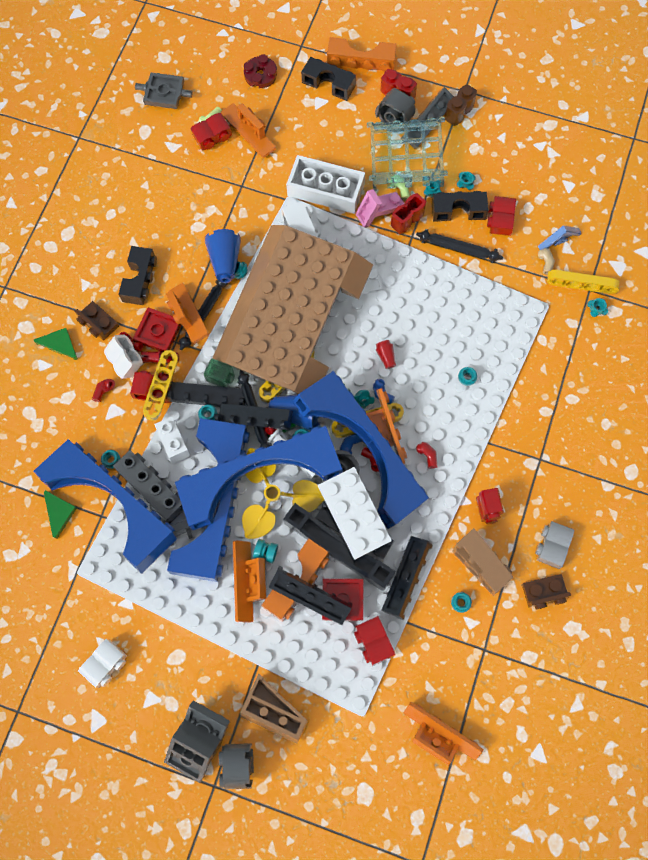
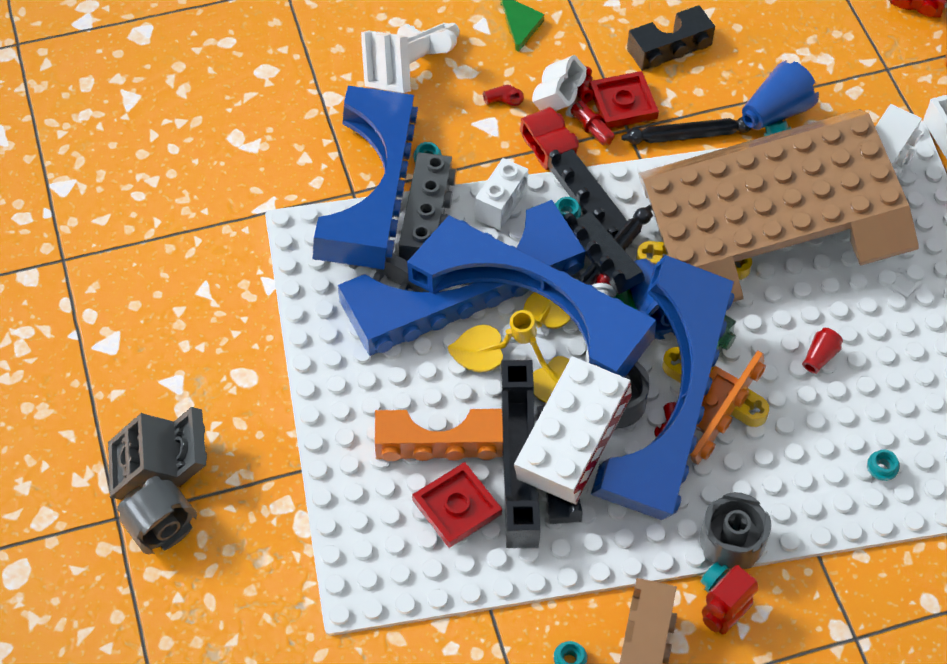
camera: 50 degrees right, 15 degrees down
green tile [44,490,77,539] -> none
reddish brown bracket [74,301,119,341] -> none
white brick [78,639,127,688] -> none
yellow beam [143,350,178,421] -> none
orange bracket [166,283,209,344] -> none
clear green brick [203,358,235,387] -> none
orange bracket [233,540,266,623] -> none
medium nougat wedge [240,674,307,744] -> none
teal wheel [253,539,278,564] -> none
black hinge [269,566,353,625] -> none
blue arm [340,434,362,454] -> none
red brick [353,616,396,666] -> none
teal plate [354,390,375,409] -> none
blue arm [373,379,395,404] -> none
black hinge [382,536,433,620] -> none
red arm [416,442,437,469] -> none
none -> white piece [361,23,460,93]
none -> dark grey brick [700,492,771,569]
none -> teal plate [700,562,729,593]

